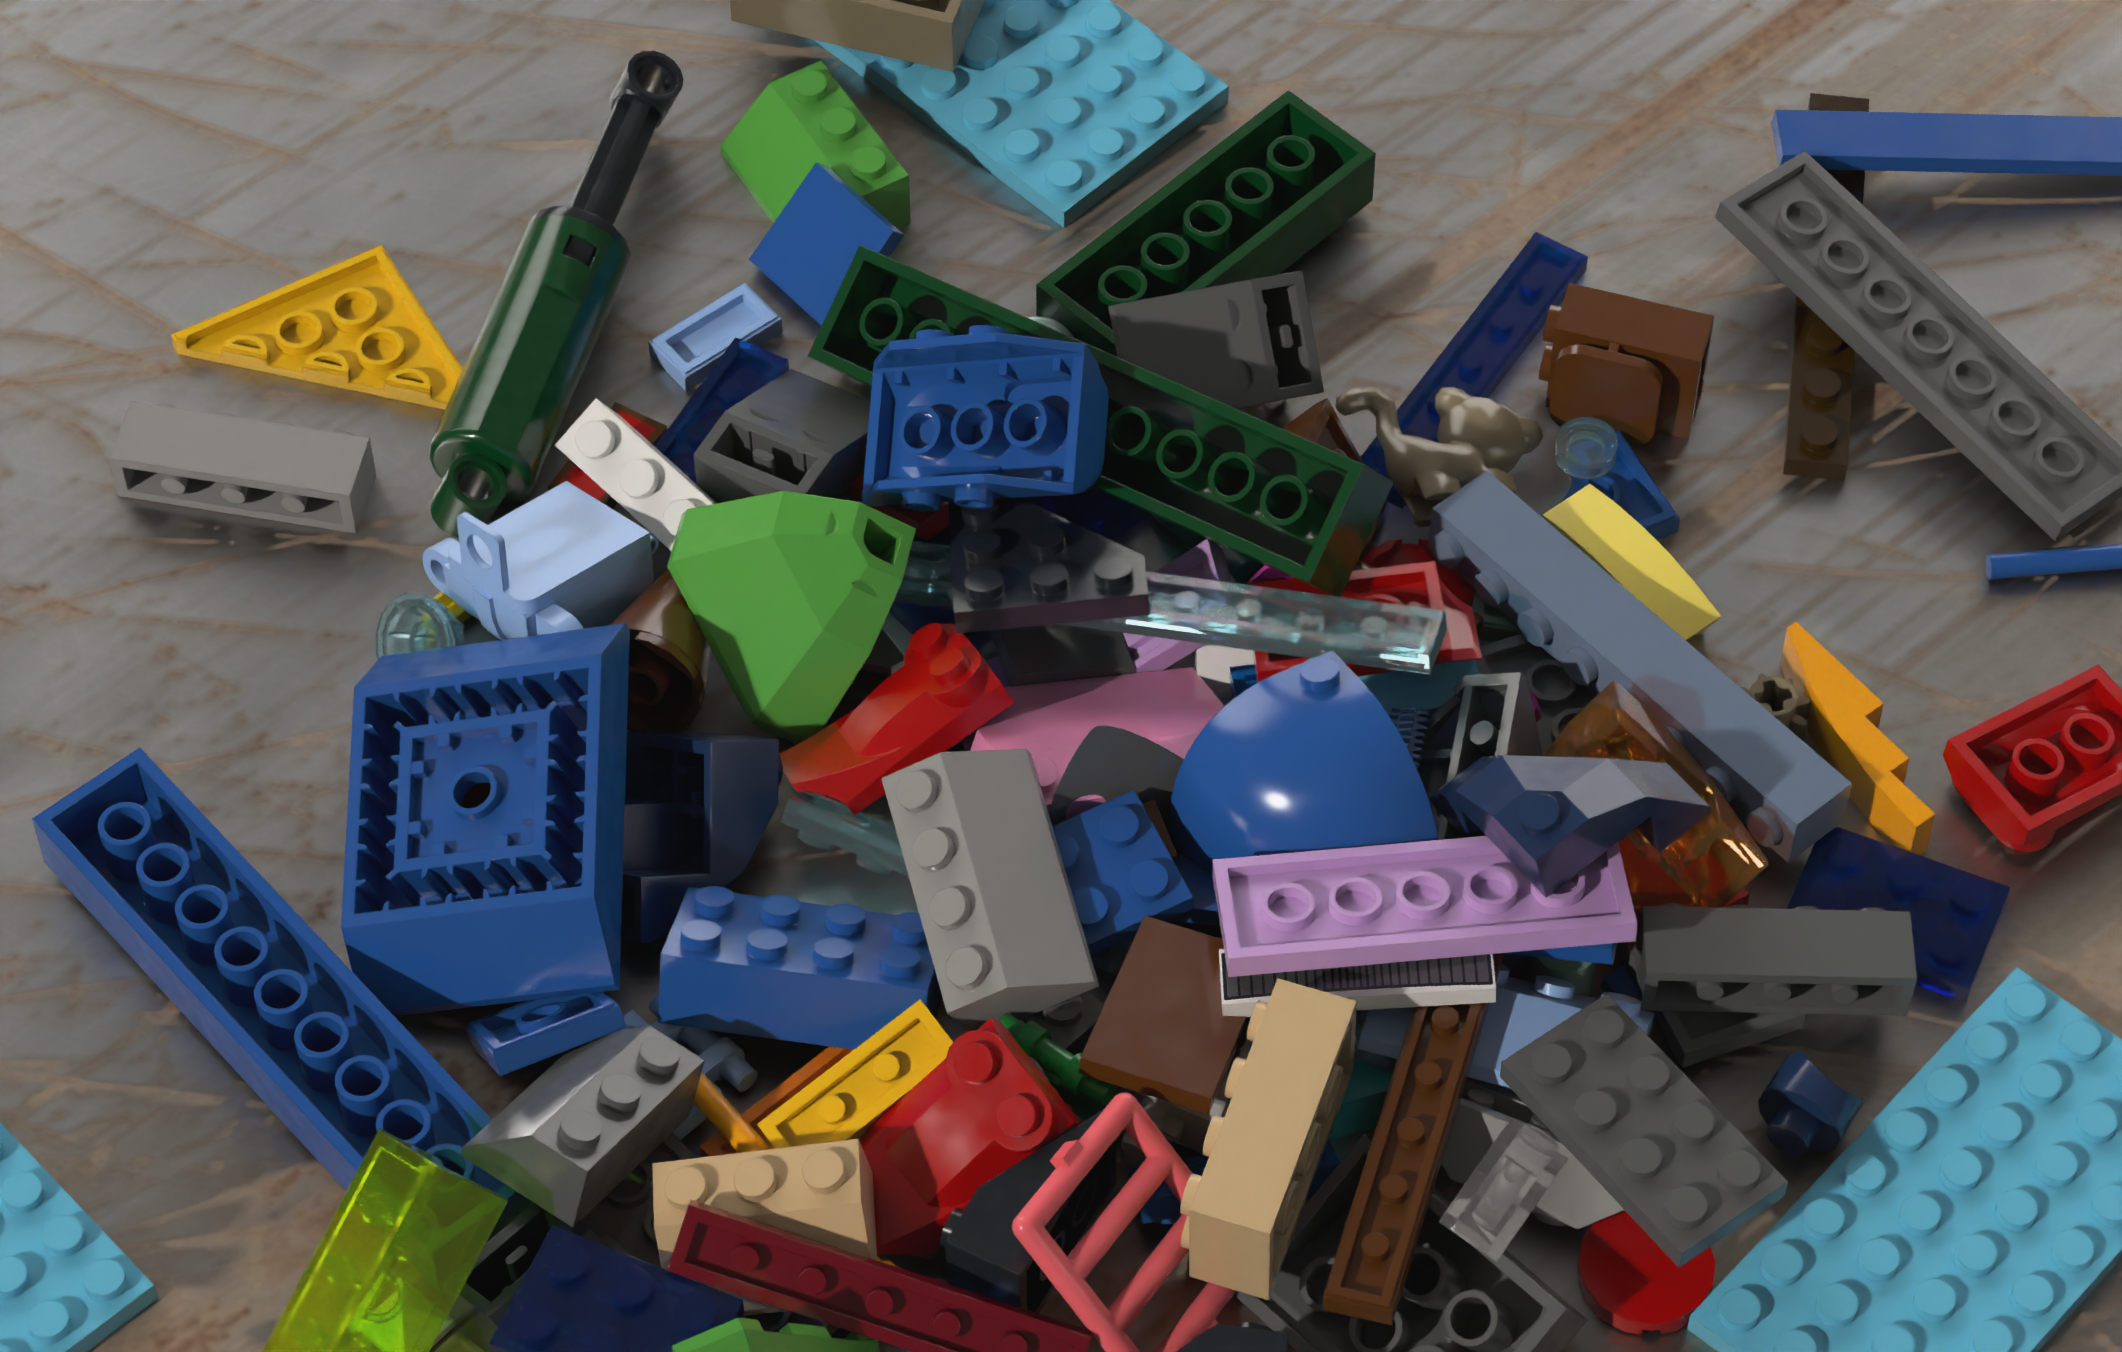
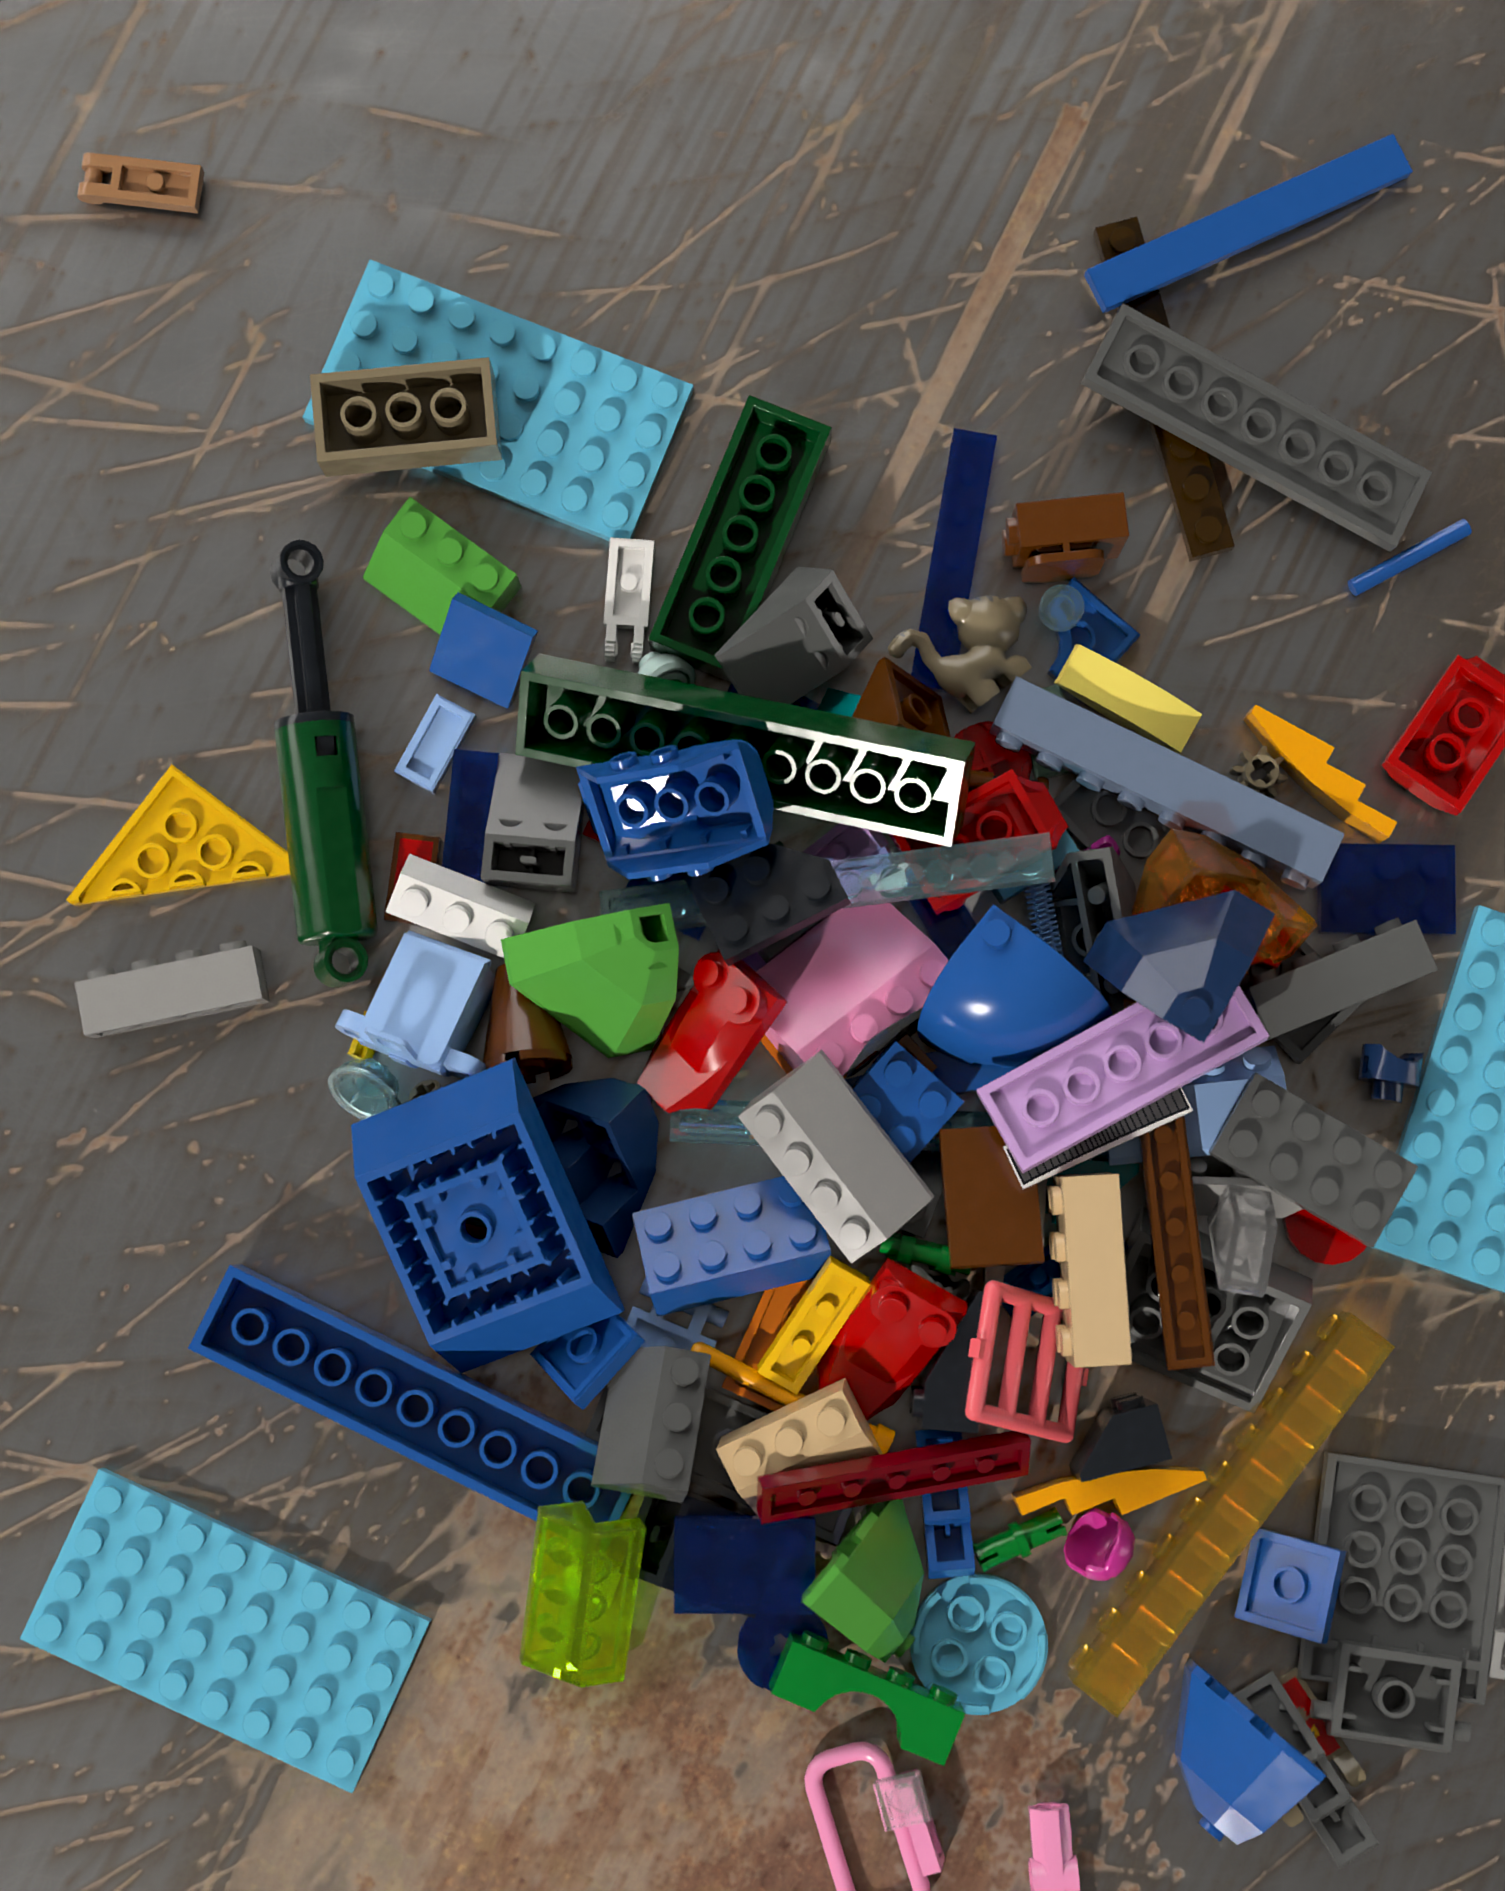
camera: 20 degrees left, 30 degrees up
none -> white hinge [603,537,655,664]

